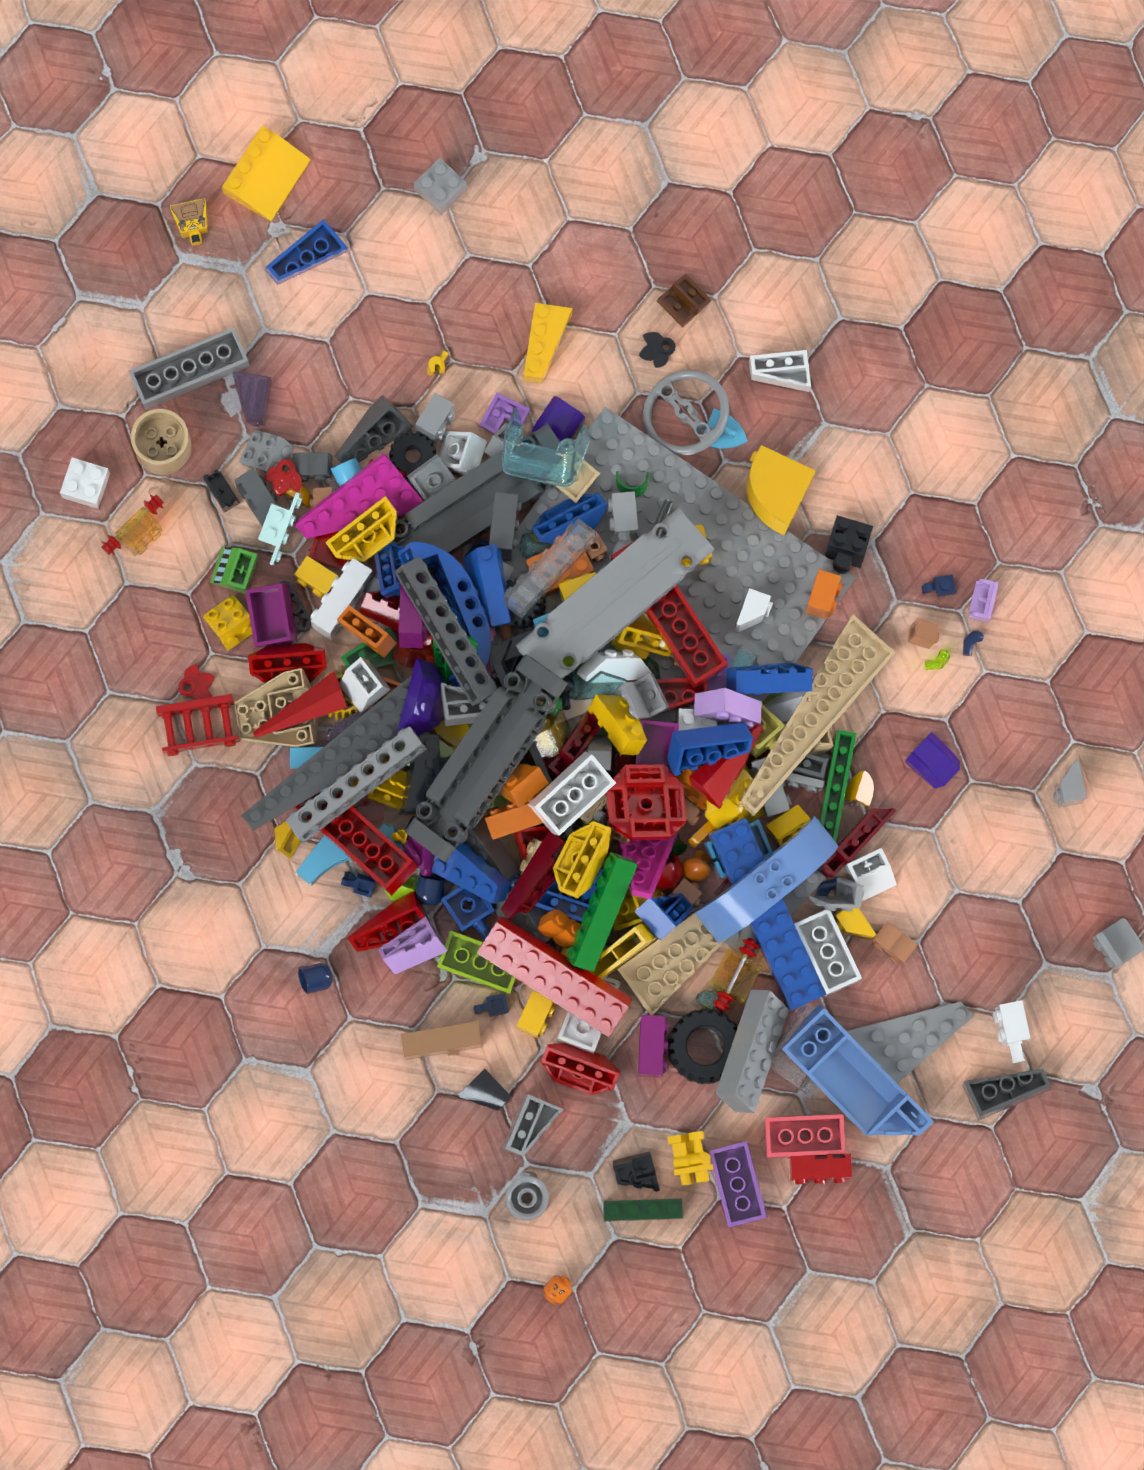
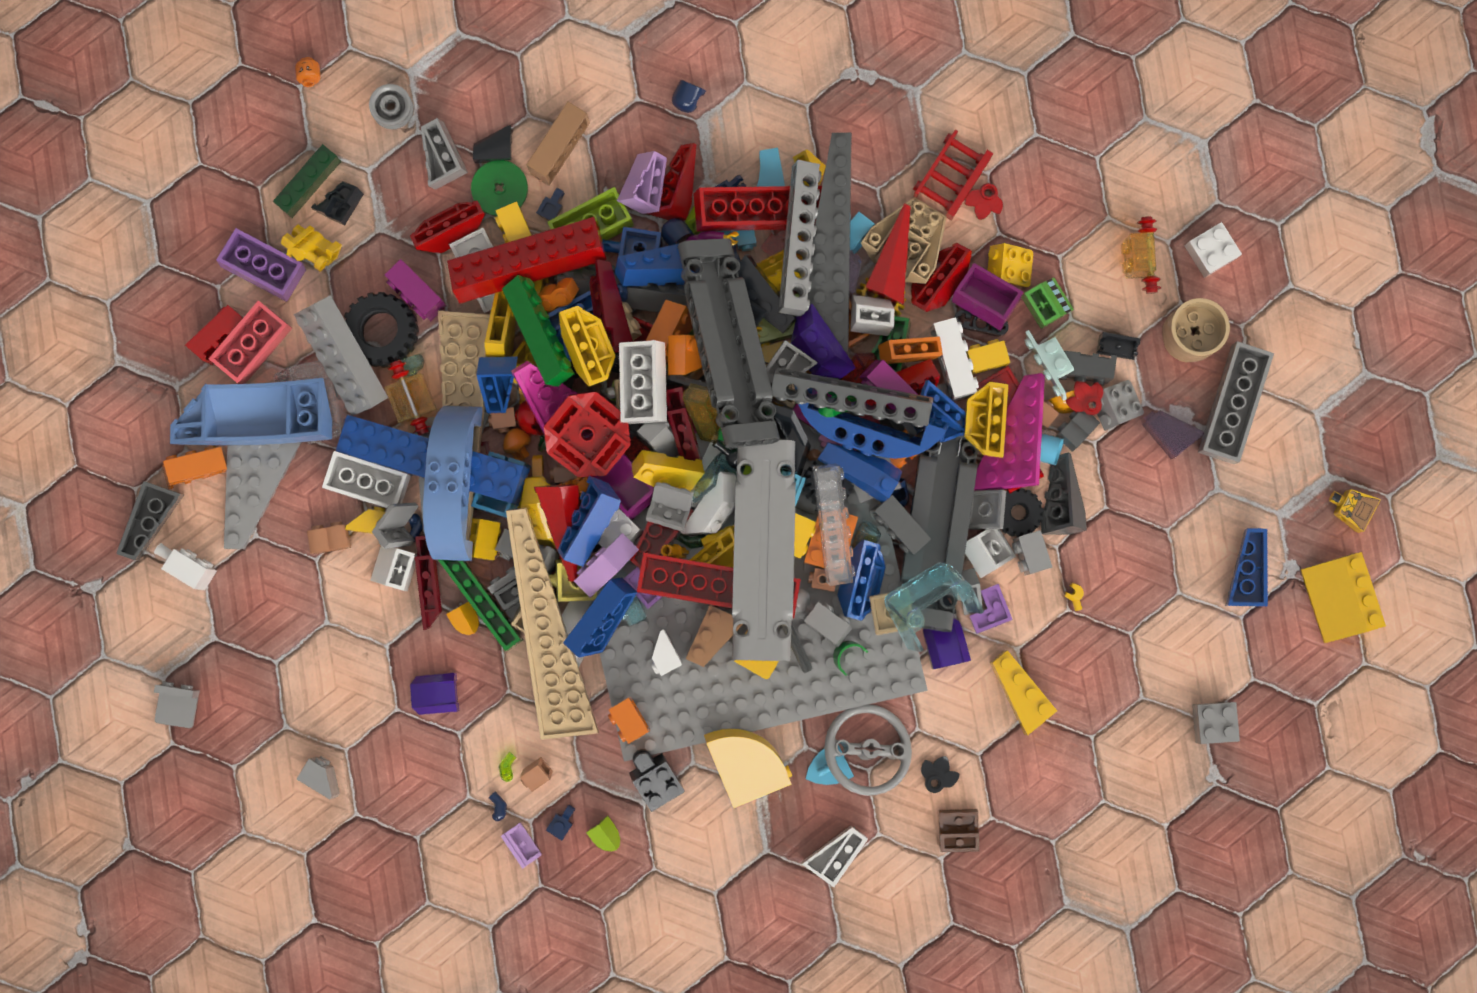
camera: 140 degrees right, 5 degrees up
none -> orange wedge [162,445,227,489]
none -> green piece [471,160,528,216]
none -> lime brick [586,816,620,852]
none -> light orange axle [661,544,689,559]
none -> medium nougat wedge [686,605,743,667]

